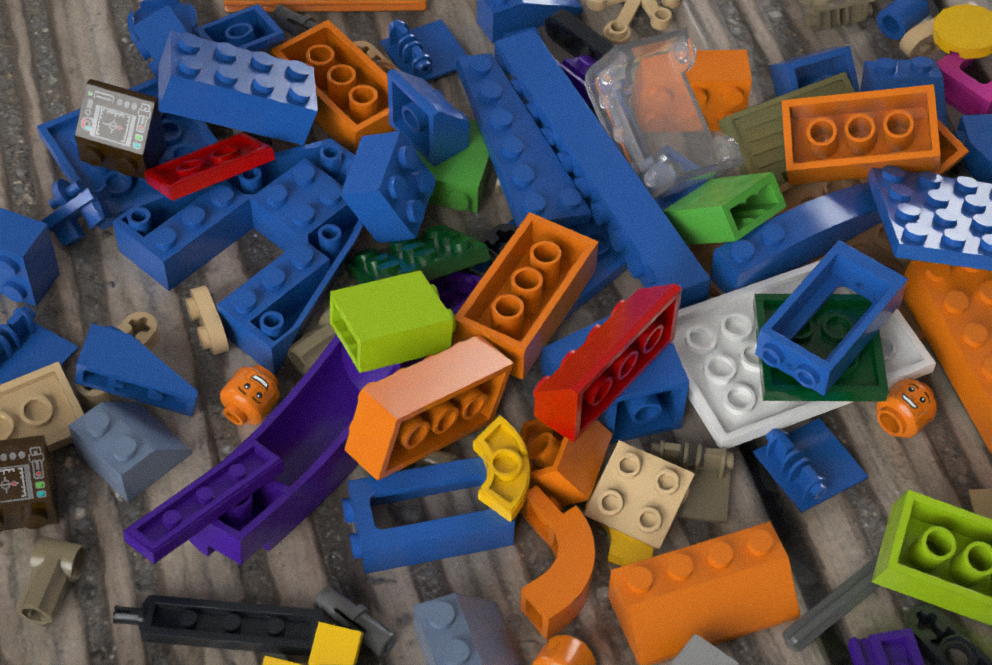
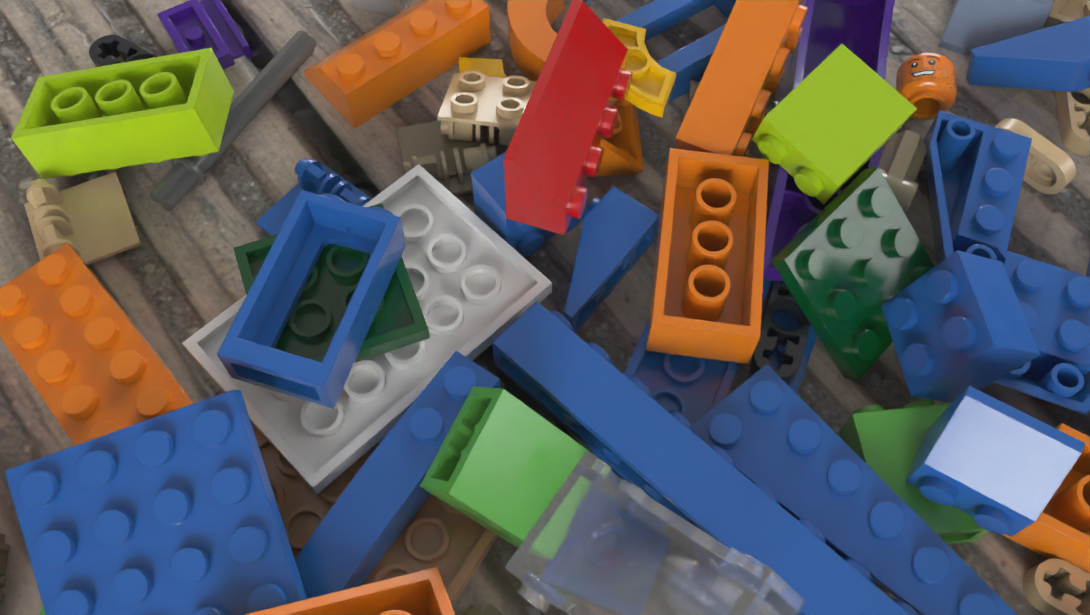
camera: 160 degrees right, 10 degrees up
orange head [876,378,937,438] -> none

